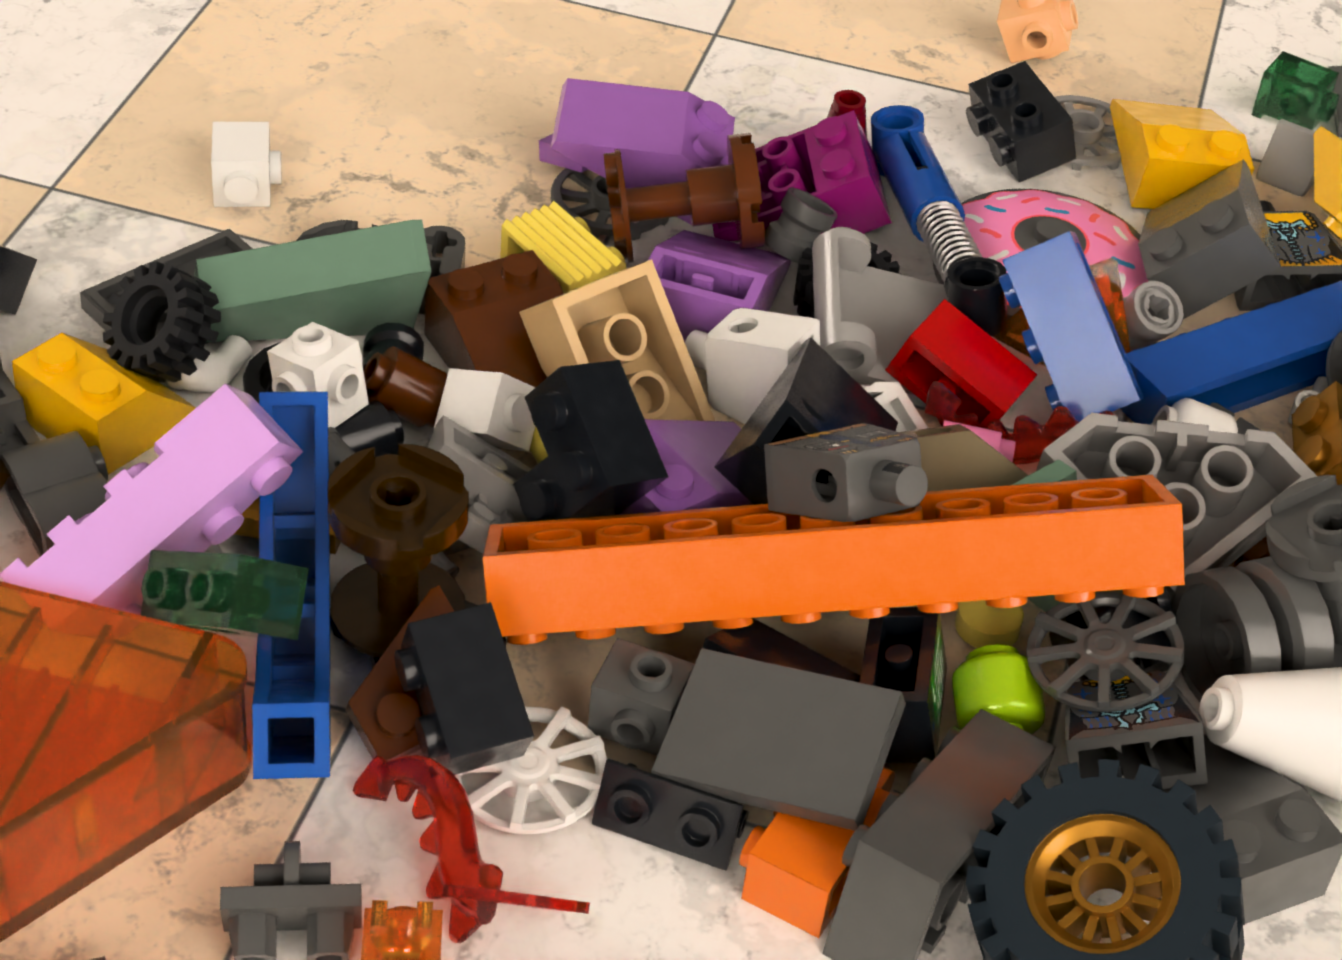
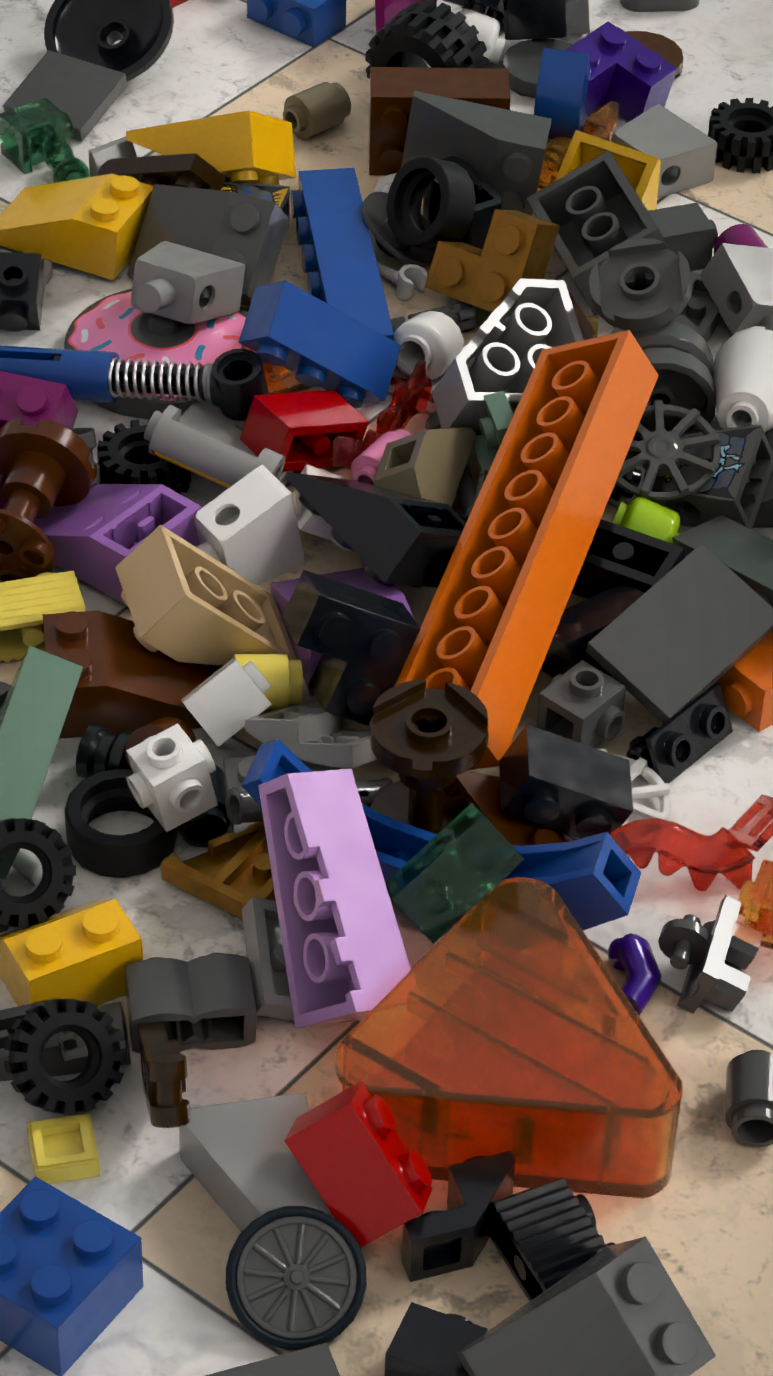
camera: 65 degrees left, 0 degrees up
dark grey torso [764,423,928,522] -> none
none -> clear green pin [44,142,89,183]
none -> dark brown plate [97,153,226,191]
none -> light grey torso [131,241,246,324]
none -> dark purple arm [608,933,662,1018]

